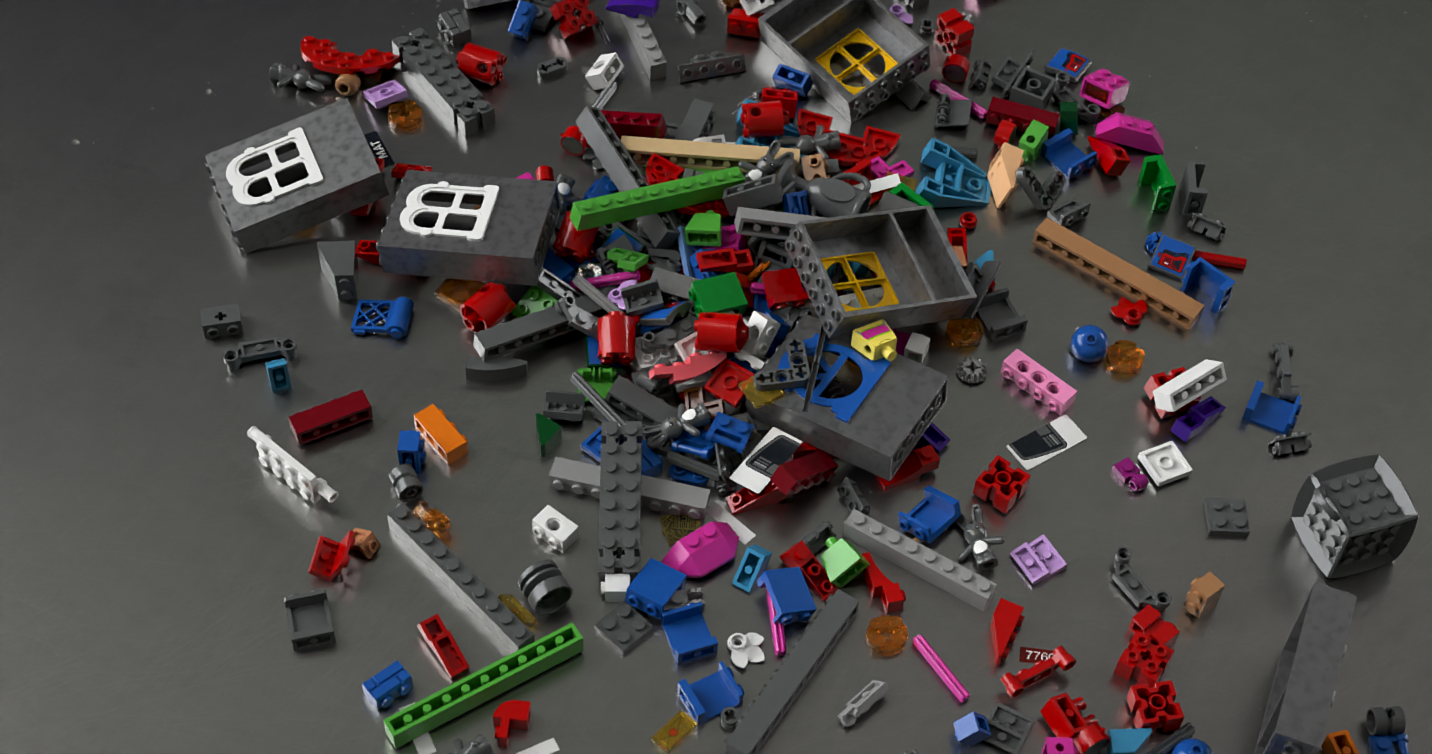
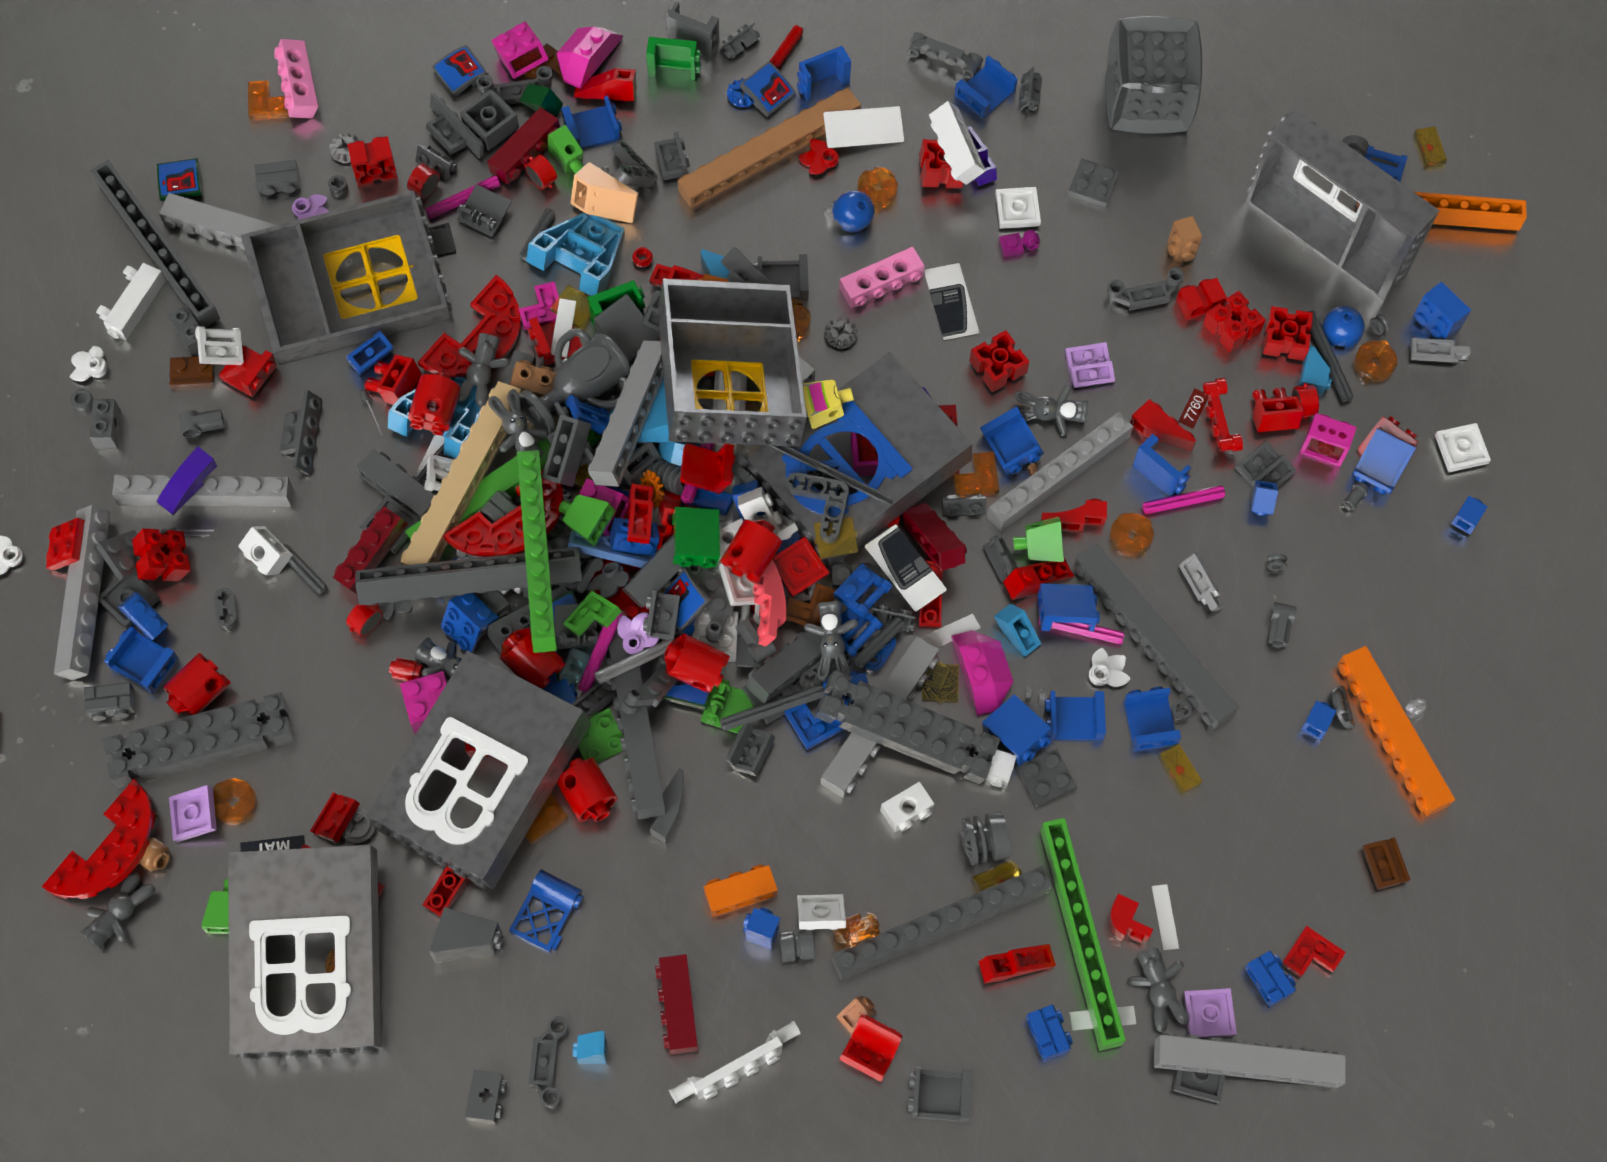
camera: 70 degrees left, 15 degrees up
dark green slope [535,413,562,457] -> none
none -> blue panel [104,626,179,694]
none -> white plate [797,894,846,930]
none -> white sticker [823,106,904,148]
none -> clear orange plate [954,452,999,497]
none -> blue panel [1132,434,1191,497]

